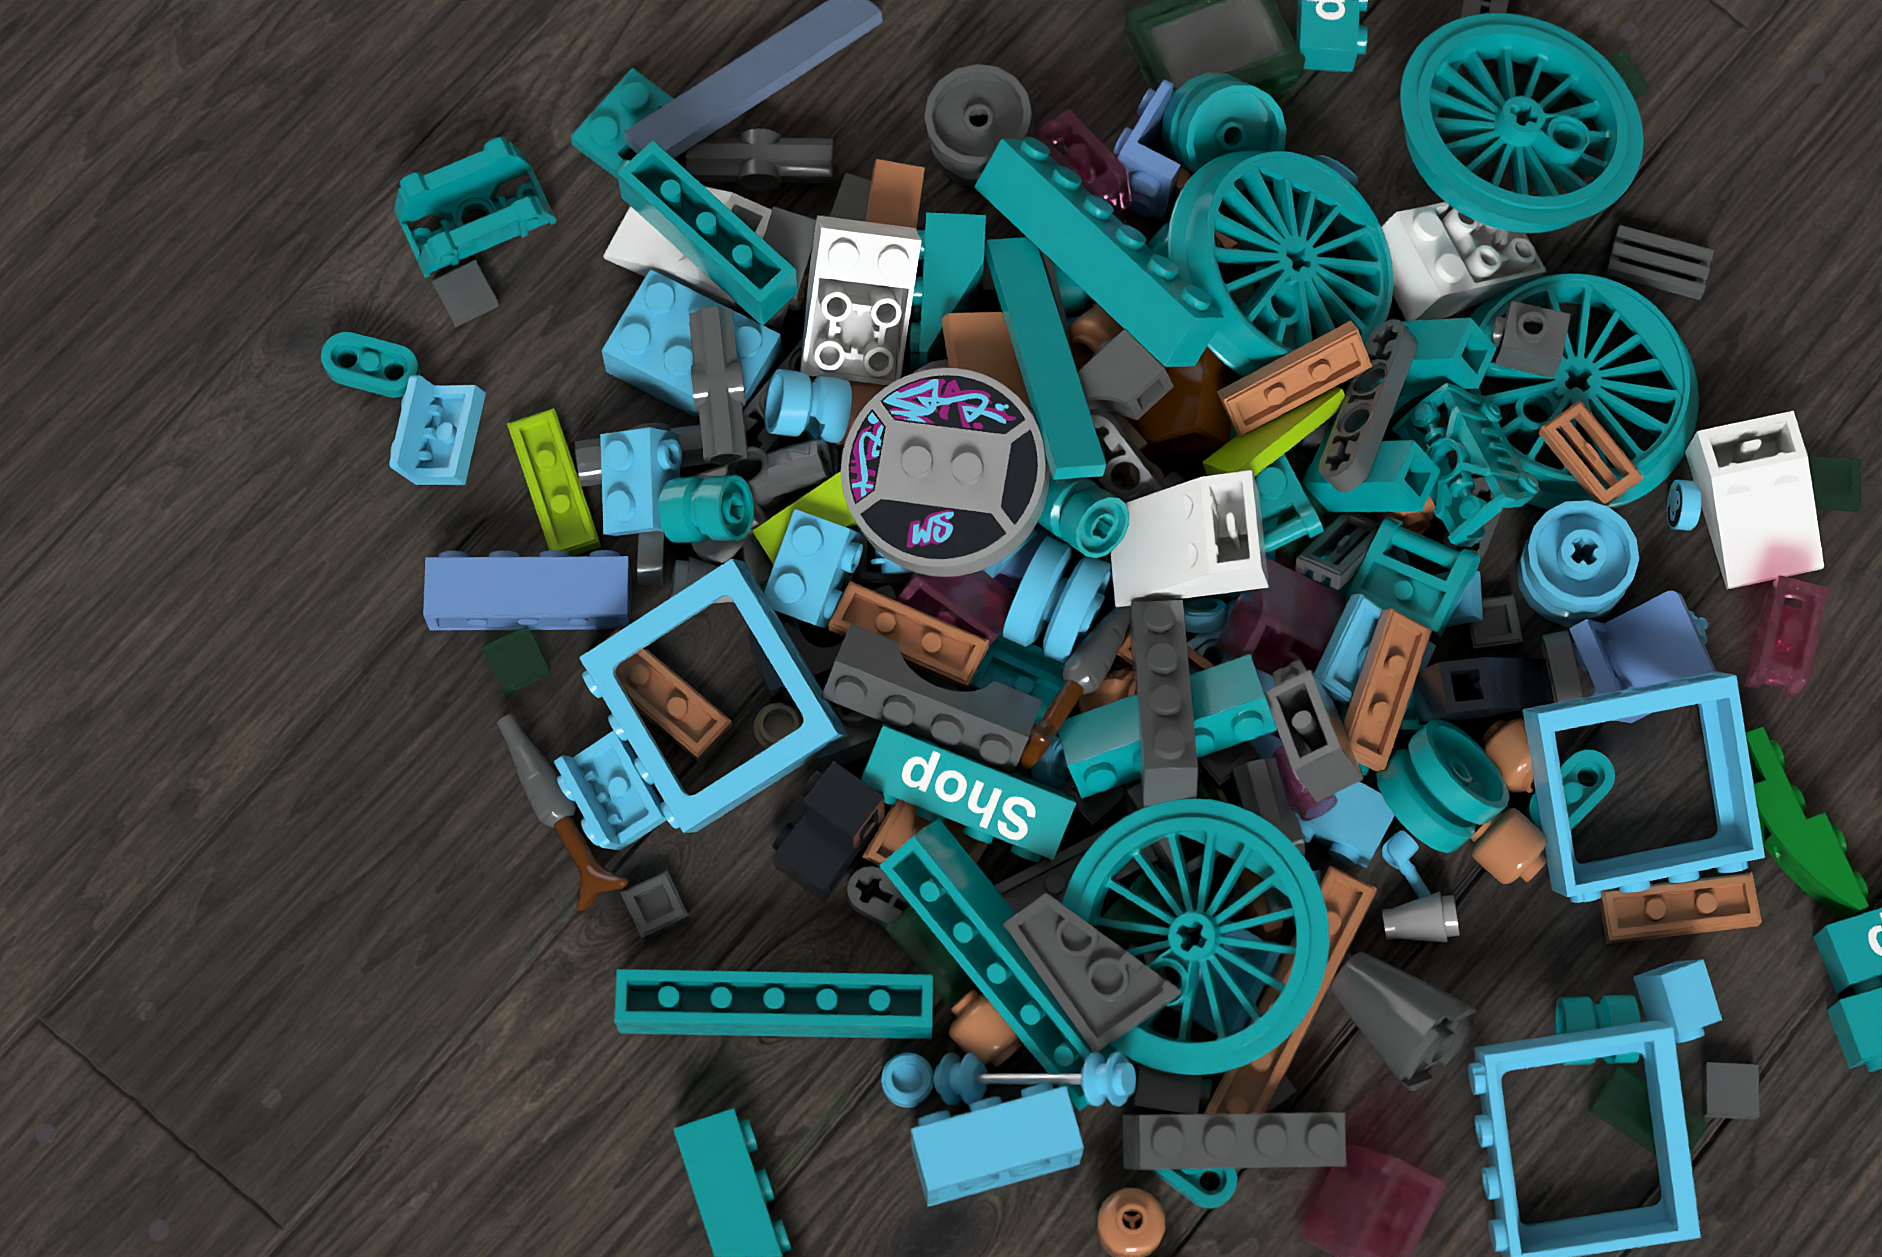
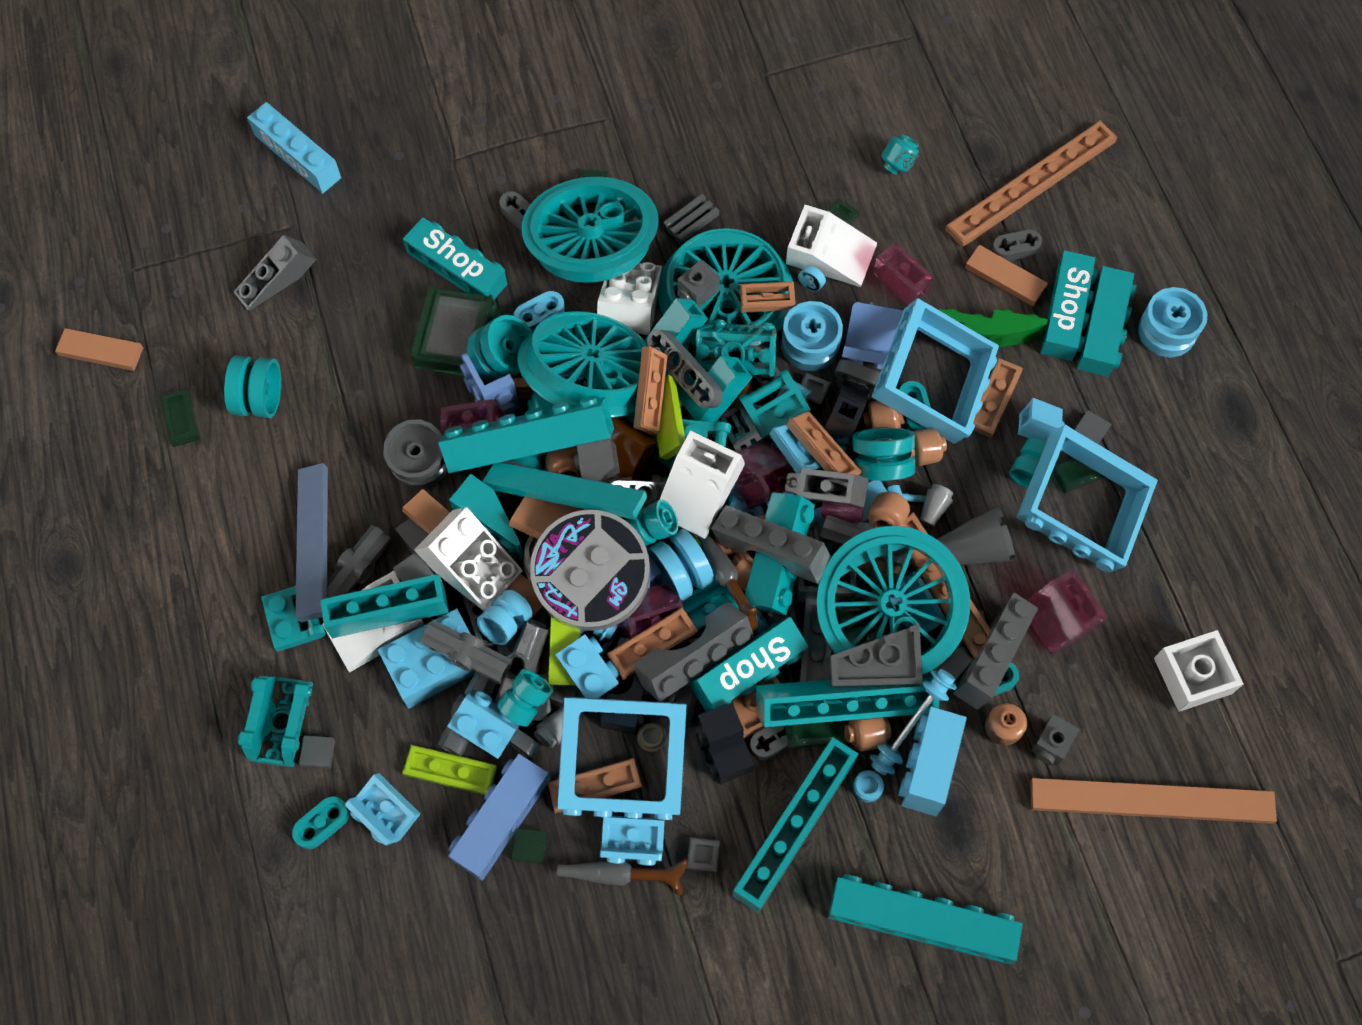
camera: 55 degrees left, 5 degrees down
none -> medium azure plate [514,291,565,331]
none -> nougat head [868,491,910,528]

